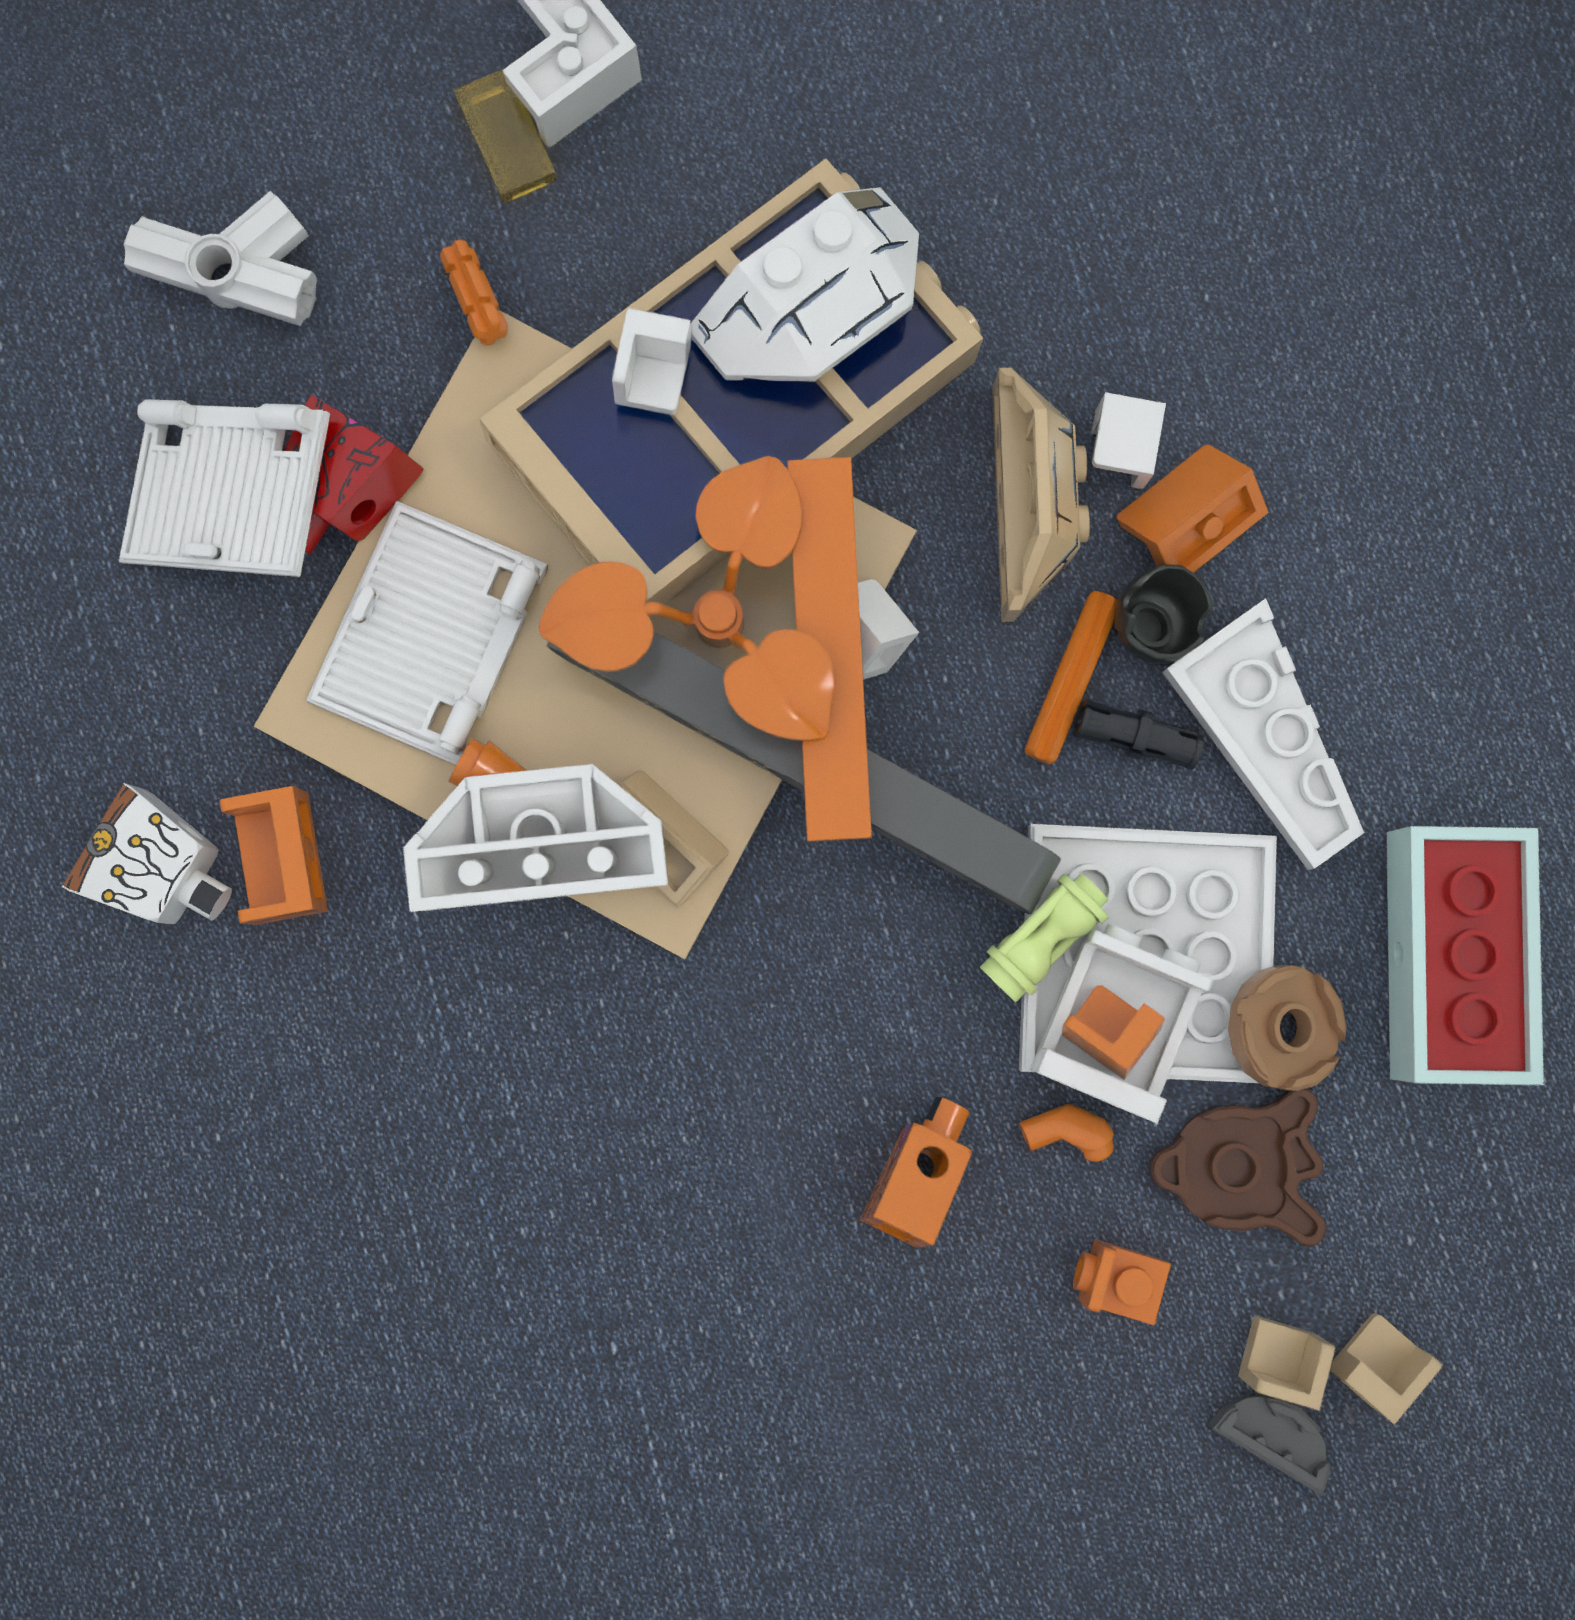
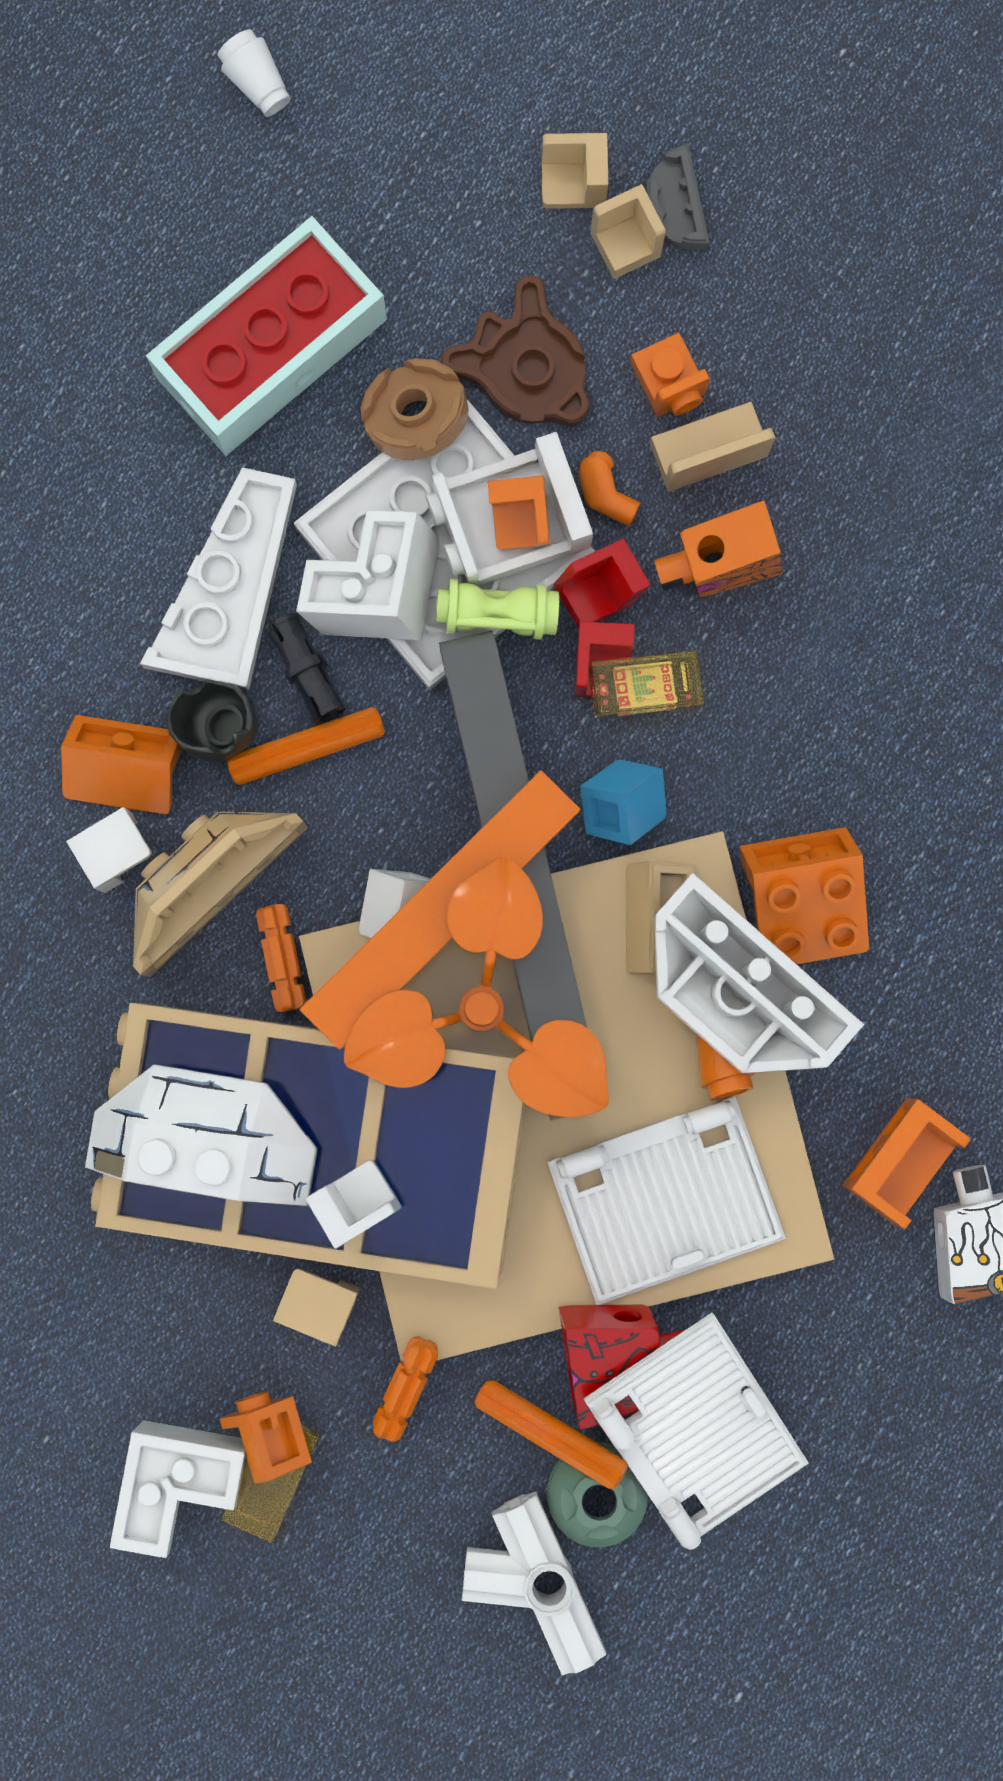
camera: 135 degrees left, 0 degrees up
none -> orange bracket [219,1391,312,1483]
none -> orange axle [256,904,307,1012]
none -> tan panel [273,1268,361,1347]
none -> white panel [296,510,439,640]
none -> orange axle [475,1381,628,1489]
none -> sand green piece [547,1441,648,1547]
none -> red panel [553,539,651,628]
none -> red panel [574,622,635,698]
none -> dark azure panel [580,760,667,845]
none -> clear yellow tile [588,651,704,719]
none -> tan panel [650,402,776,492]
none -> orange bracket [739,827,869,965]

